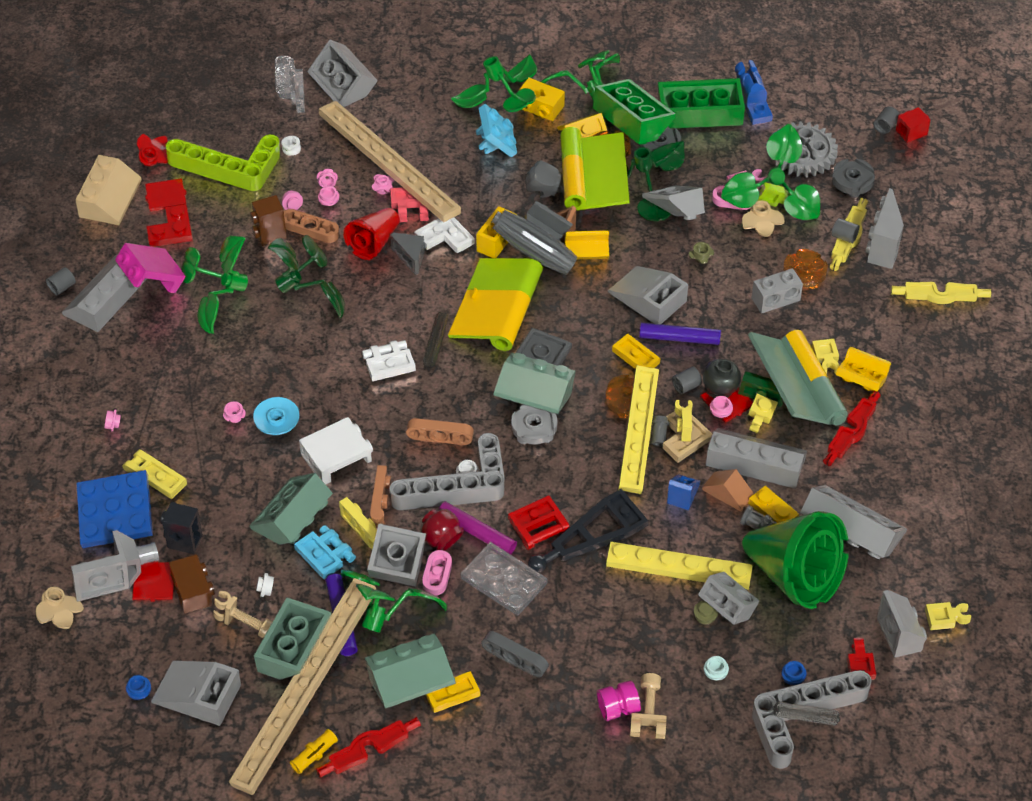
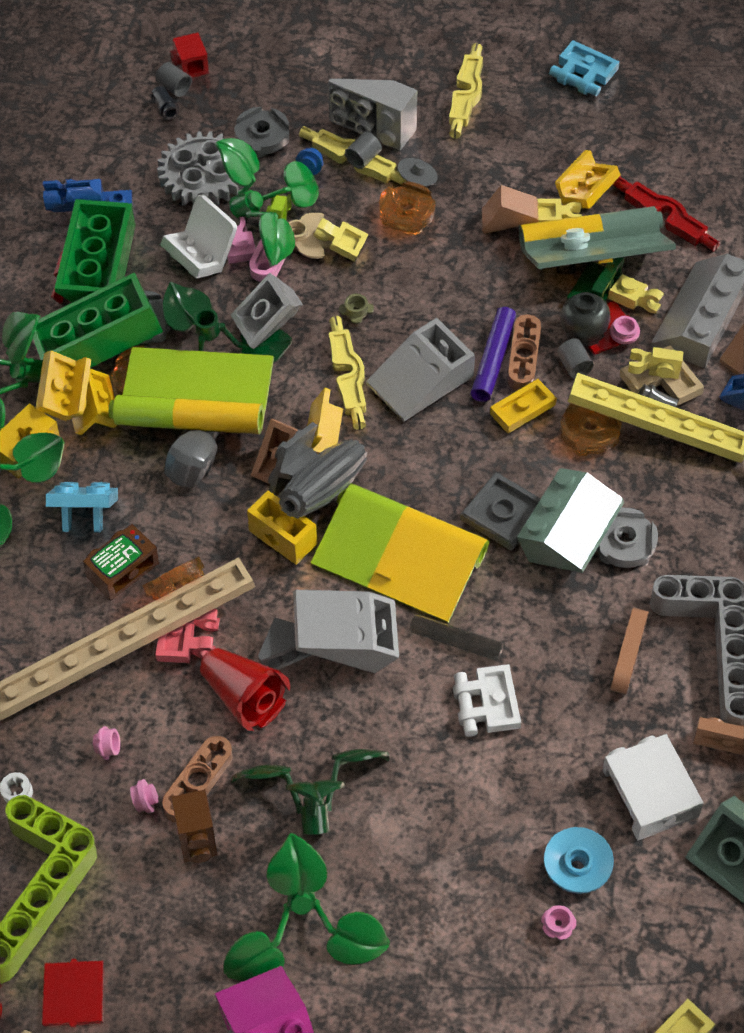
camera: 80 degrees left, 5 degrees up
red plate [146,204,193,247] -> none
bright pink plate [318,186,339,206] -> none
bright pink plate [372,174,394,194] -> none
white plate [414,217,475,253] -> none
white plate [456,460,479,474] -> none
light grey brick [751,268,803,314] -> none
none -> yellow bracket [35,350,91,421]
none -> brick [83,524,159,601]
none -> clear orange plate [142,556,205,601]
none -> black pin [150,86,179,120]
none -> white bracket [160,195,237,278]
none -> light grey slope [293,590,399,673]
none -> blue plate [296,148,323,175]
none -> light yellow plate [314,218,368,262]
none -> light yellow piece [329,316,366,430]
none -> dark grey piece [397,158,437,187]
none -> nougat slope [482,185,539,234]
none -> nougat beam [508,314,541,391]
none -> medium azure plate [549,40,619,97]
none -> light aqua plate [561,228,590,250]

